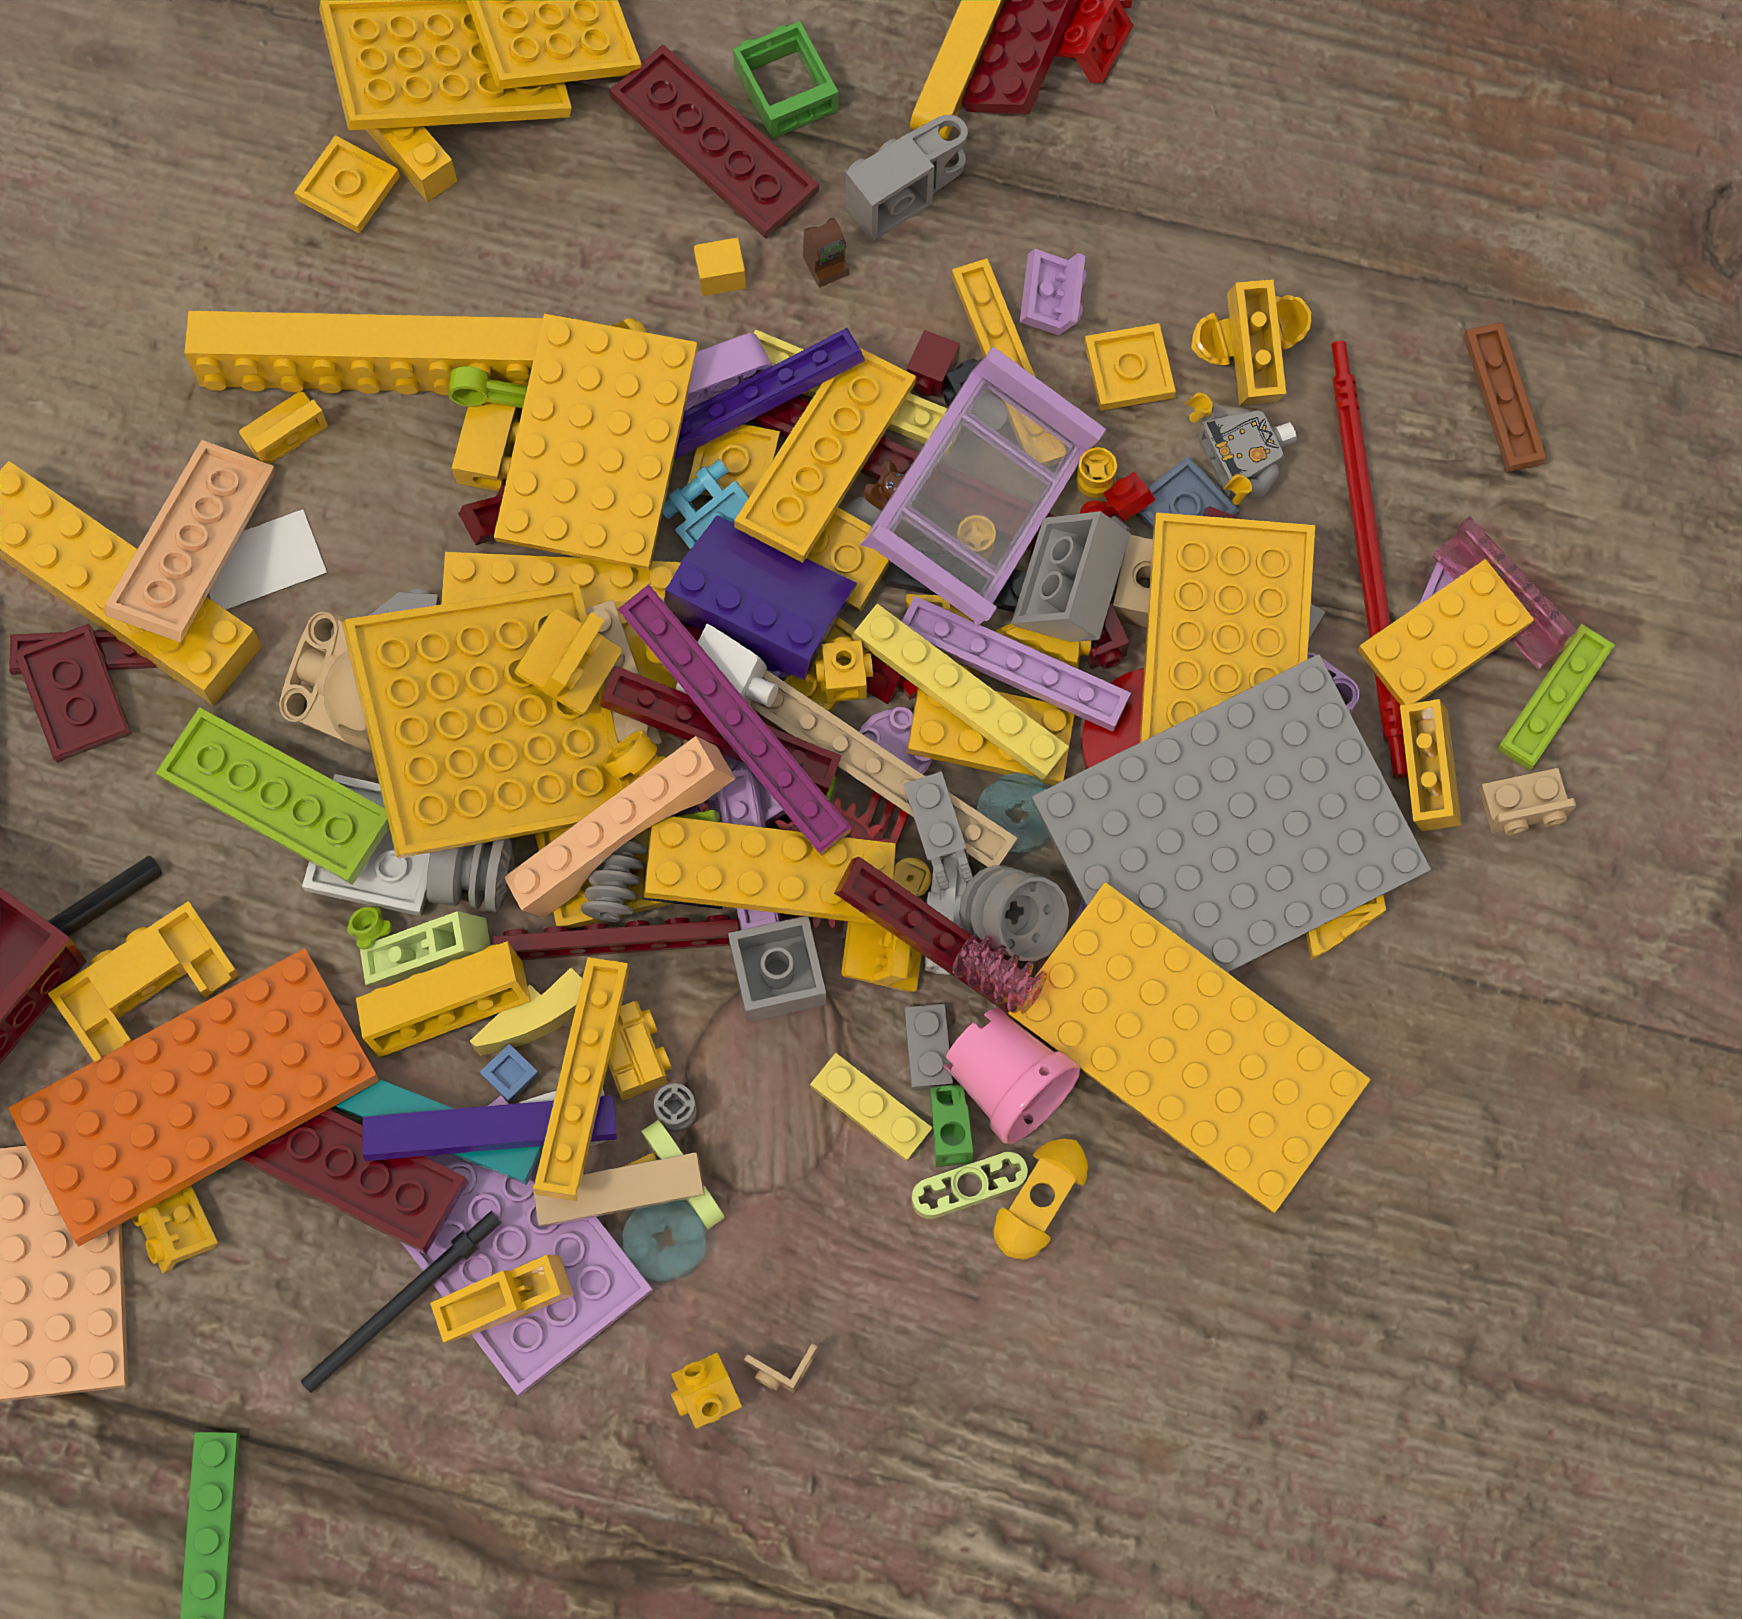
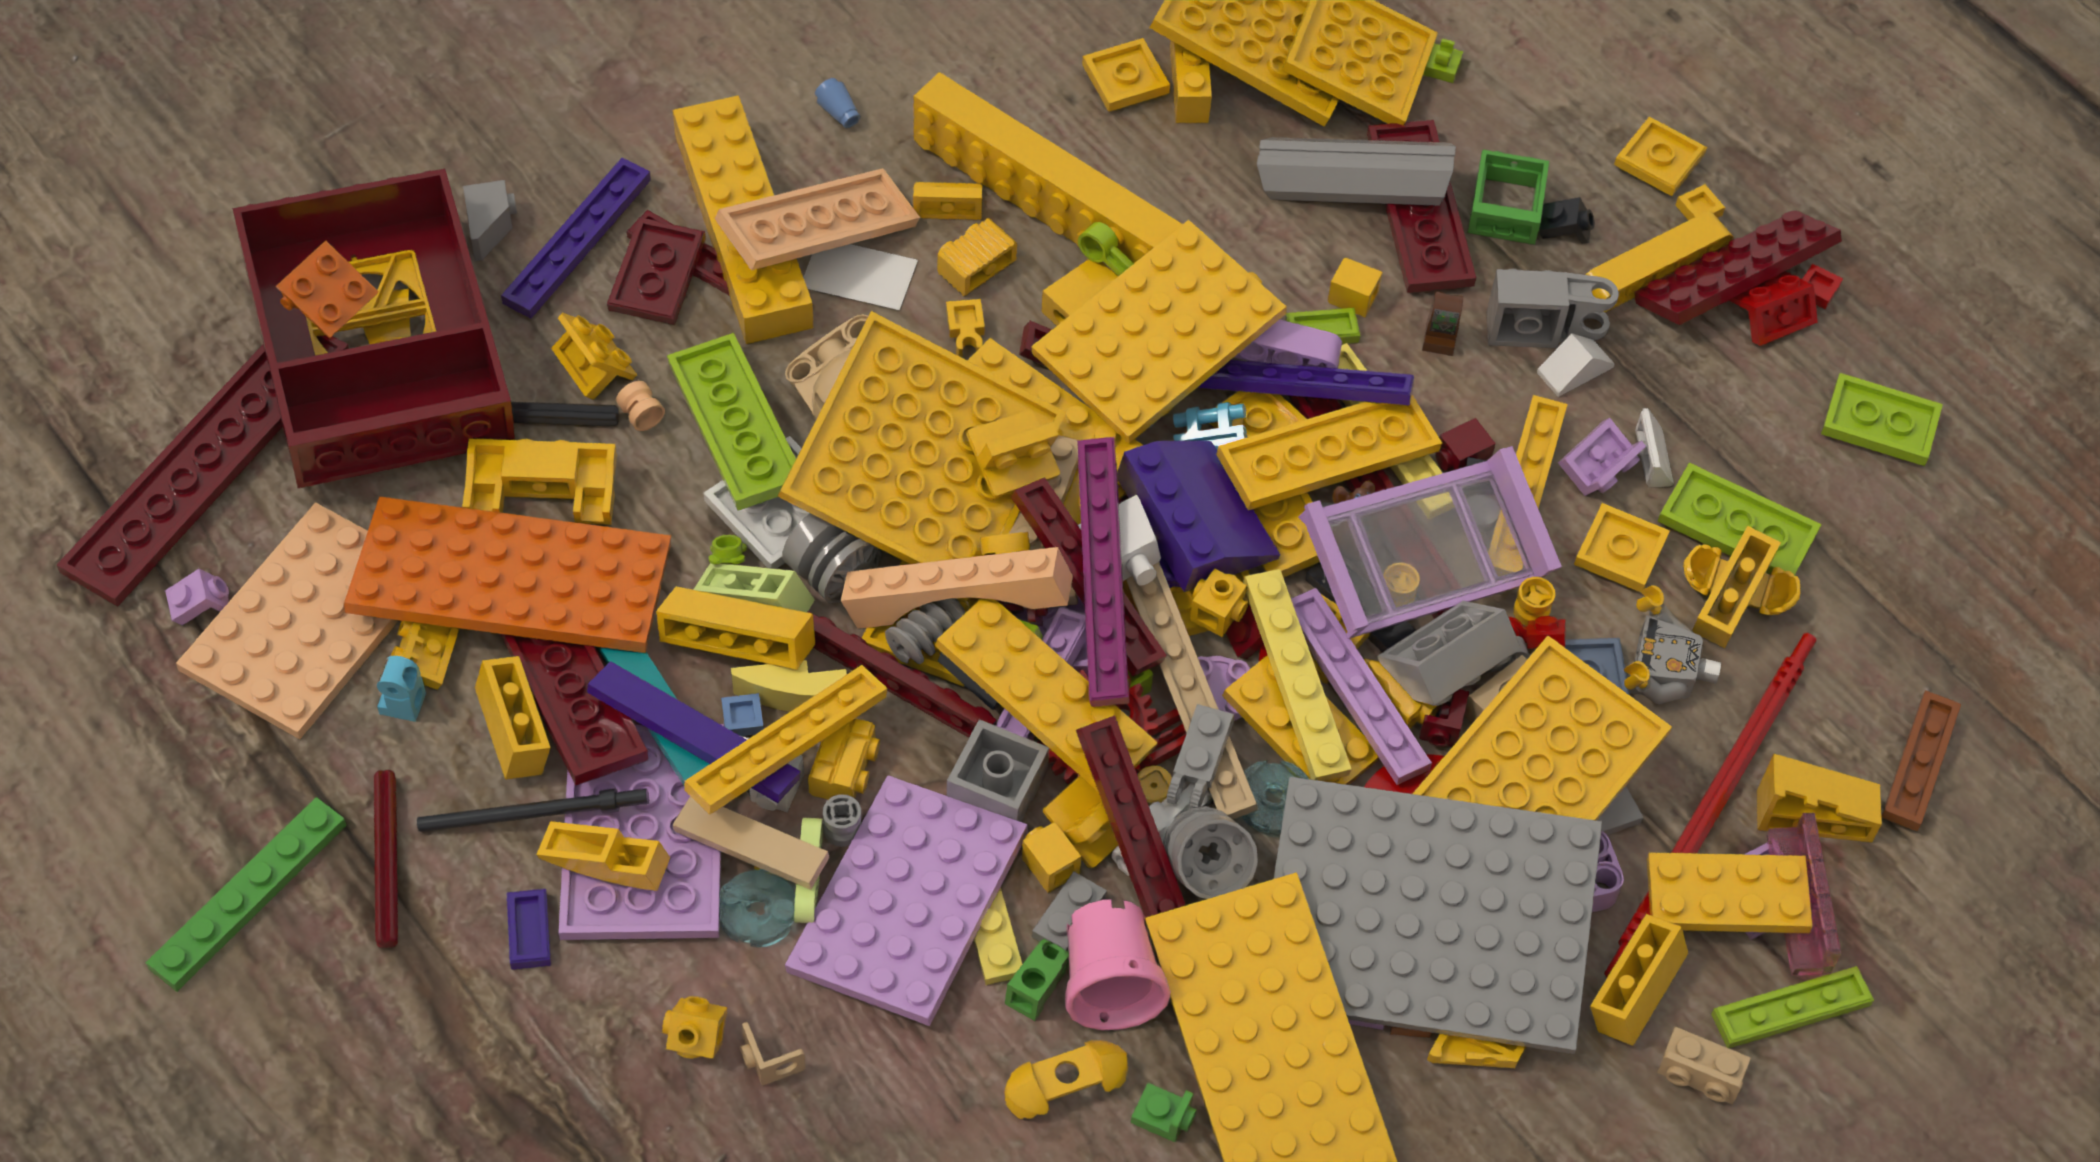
camera: 35 degrees right, 15 degrees down
yellowish green beam [912,1152,1028,1219] -> none
clear pink piece [952,934,1048,1014] -> none
none -> dark red axle [374,770,398,949]
none -> medium azure leg [377,656,426,722]
none -> yellow brick [475,656,551,780]
none -> dark purple tile [507,889,551,970]
none -> yellow bracket [551,312,637,400]
none -> light nougat wheel [616,381,665,431]
none -> lavender plate [785,775,1028,1026]
none -> medium blue cone [815,78,861,128]
none -> yellow brick [937,218,1017,296]
none -> yellow plate [946,299,985,357]
none -> yellow brick [1022,822,1081,893]
none -> bright green bracket [1131,1083,1197,1142]
none -> light grey piece [1257,137,1456,205]
none -> lime tile [1285,308,1360,344]
none -> white slope [1537,333,1614,397]
none -> black bracket [1539,197,1595,244]
none -> white slope [1635,408,1674,488]
none -> lime plate [1657,462,1822,575]
none -> yellow wedge [1757,754,1882,843]
none -> lime plate [1821,373,1943,466]

